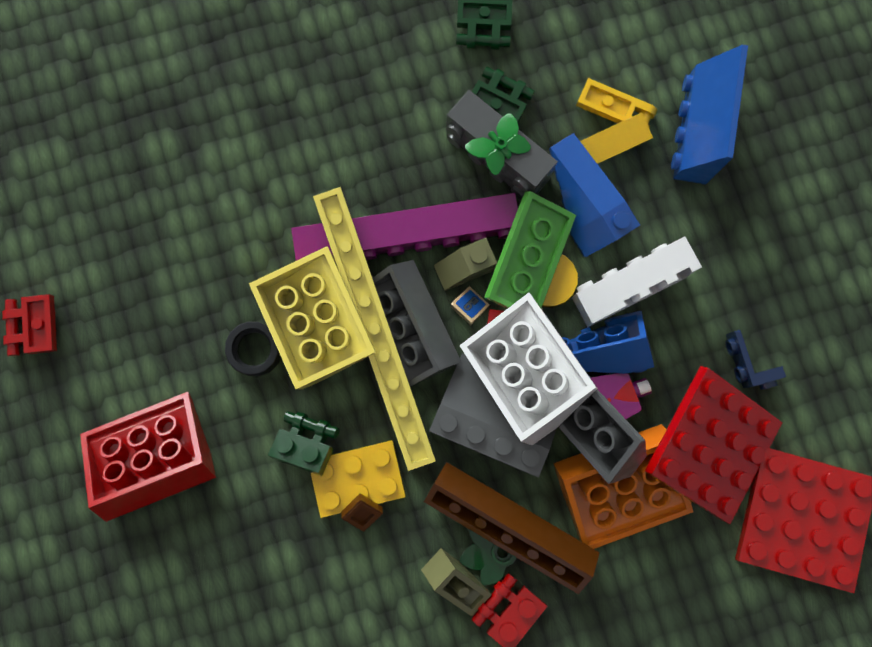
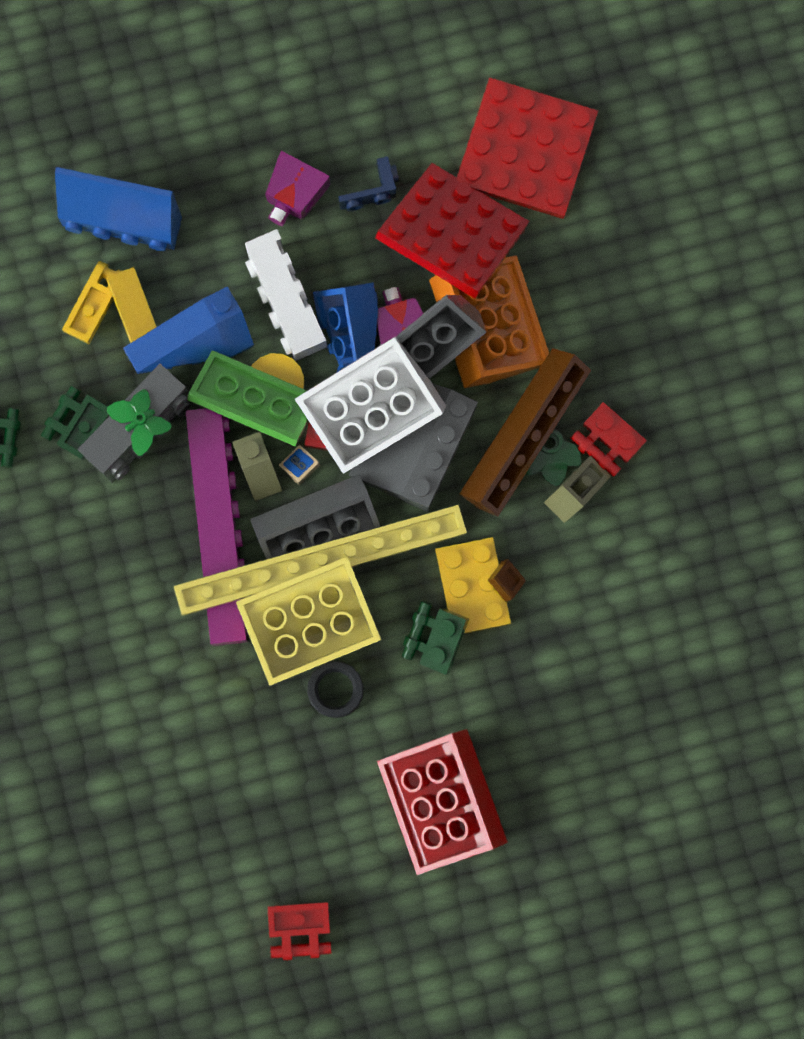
camera: 90 degrees left, 0 degrees up
none -> magenta torso [266,151,330,226]

